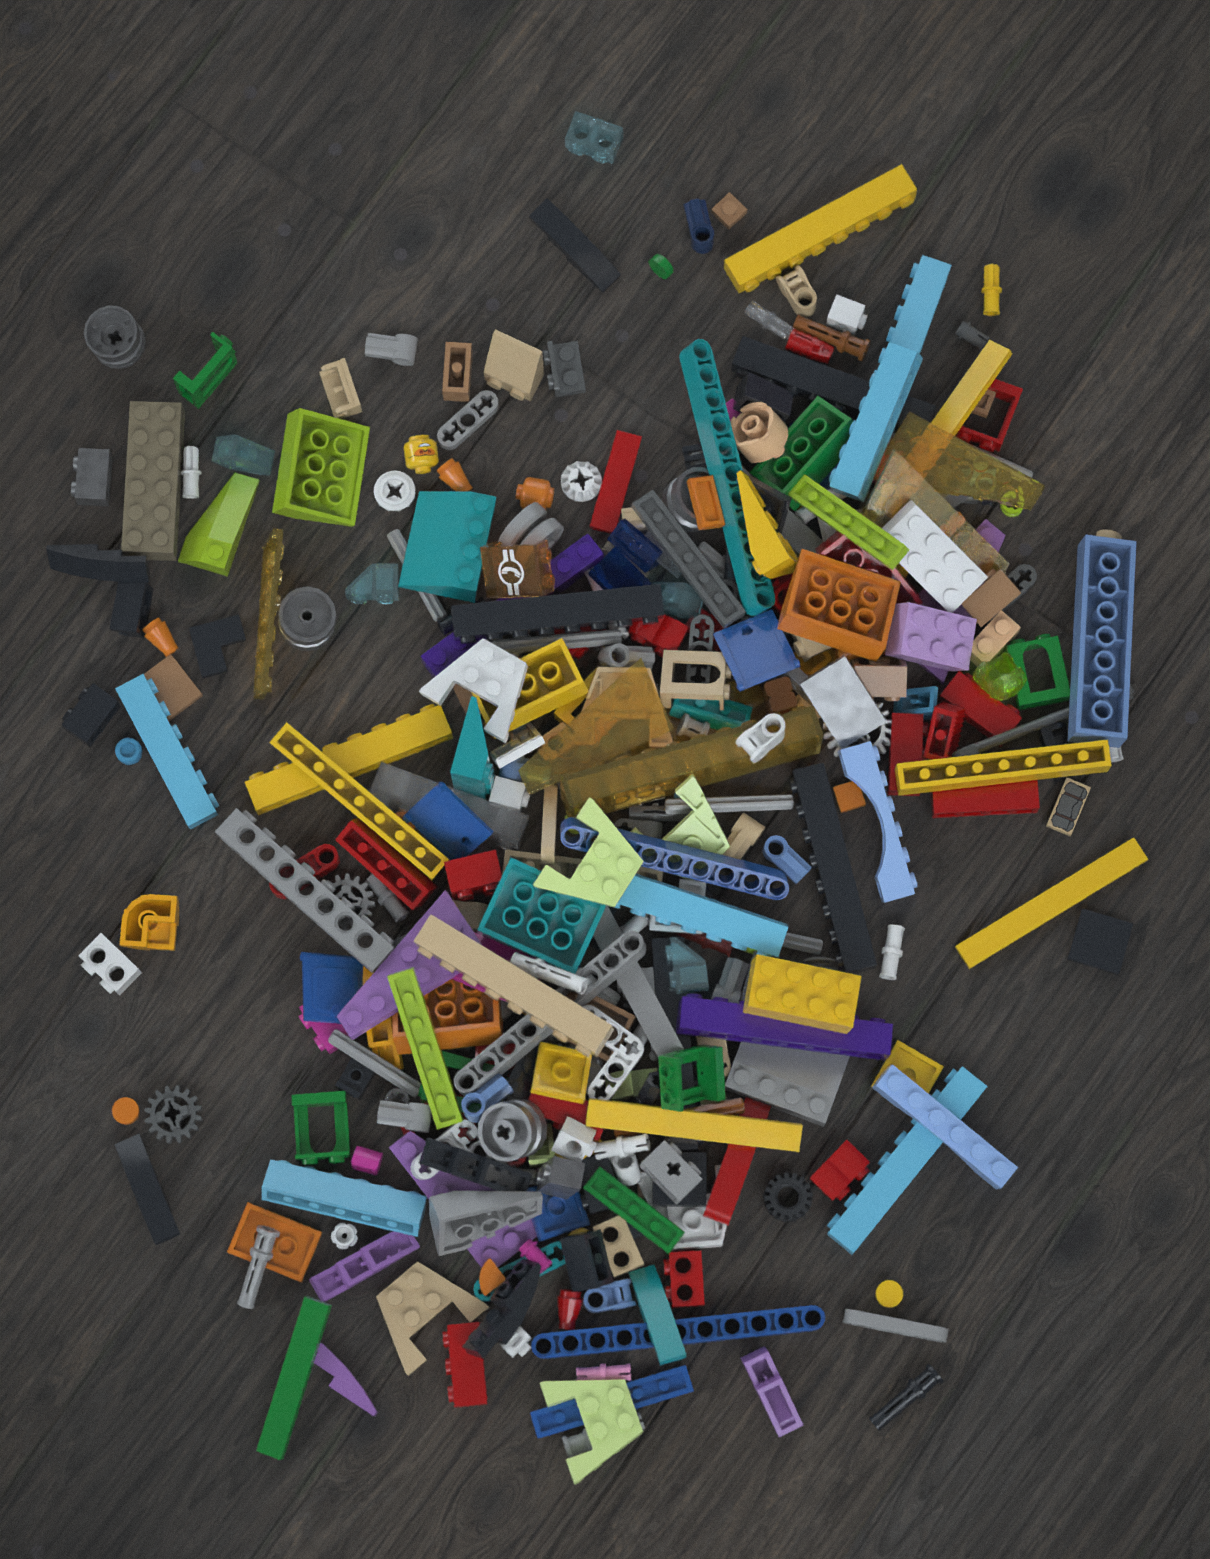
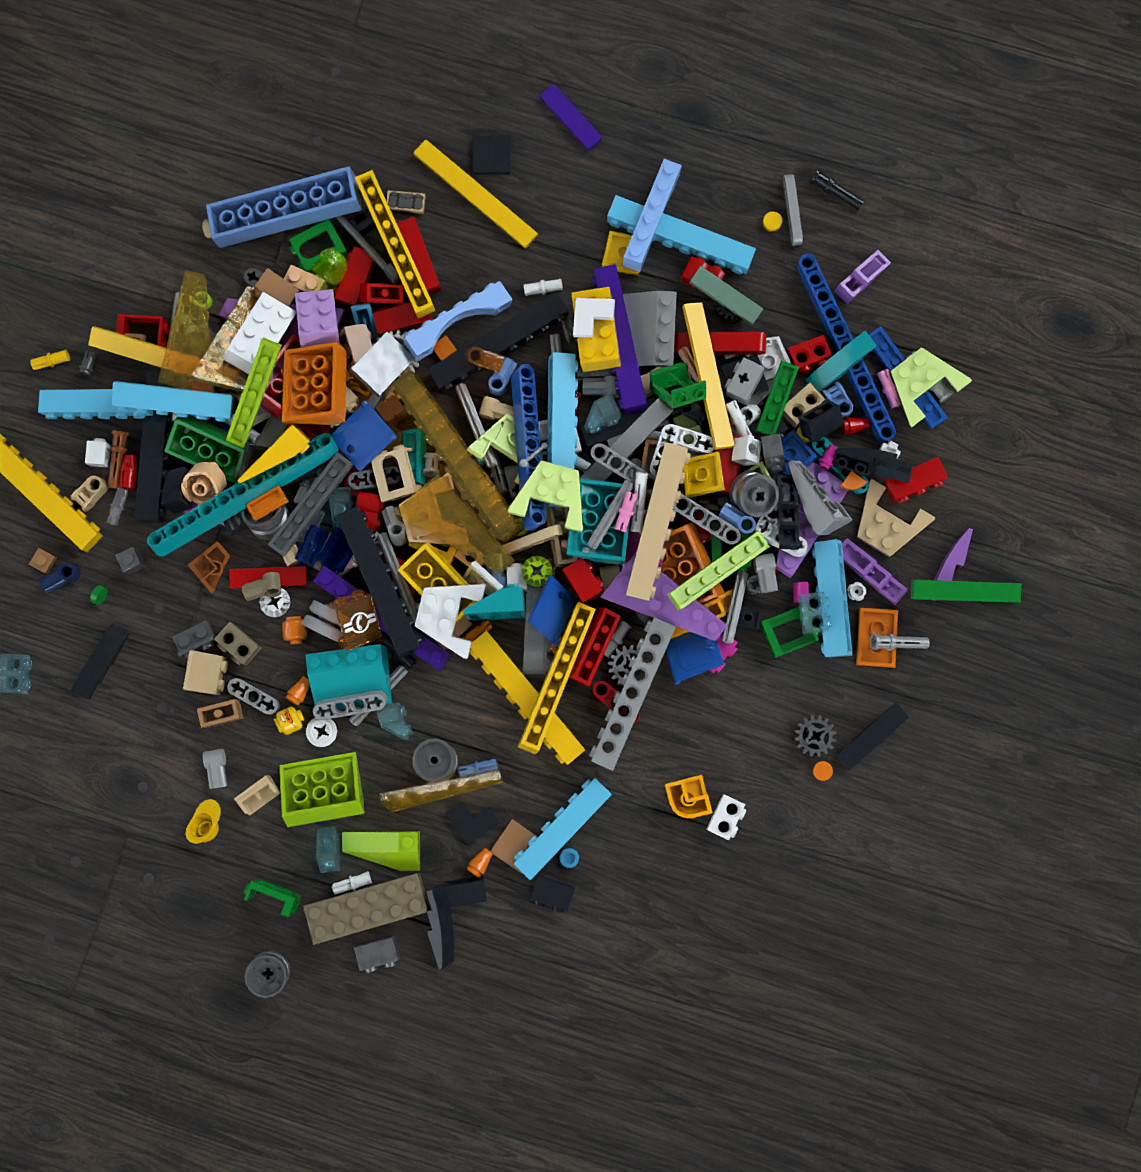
camera: 105 degrees left, 5 degrees up
white piece [735,713,785,763] -> none
none -> flat silver brick [115,547,147,575]
none -> yellow piece [186,799,220,844]
none -> dark orange slope [188,540,230,593]
none -> dark tan brick [215,622,262,665]
none -> dark tan piece [242,572,282,601]
none -> light grey beam [313,690,387,720]
none -> medium blue axle [458,759,498,779]
none -> orange axle [462,620,492,642]
none -> clear orange piece [465,347,504,373]
none -> light grey hinge [519,442,549,467]
none -> lime gear [522,556,552,587]
none -> dark purple tile [540,84,602,151]
none -> white tile [573,298,615,338]
none -> light grey axle [587,480,634,549]
none -> bright pink pin [614,491,638,532]
none -> sand green tile [690,266,763,325]
none -> clear light blue brick [798,592,831,635]

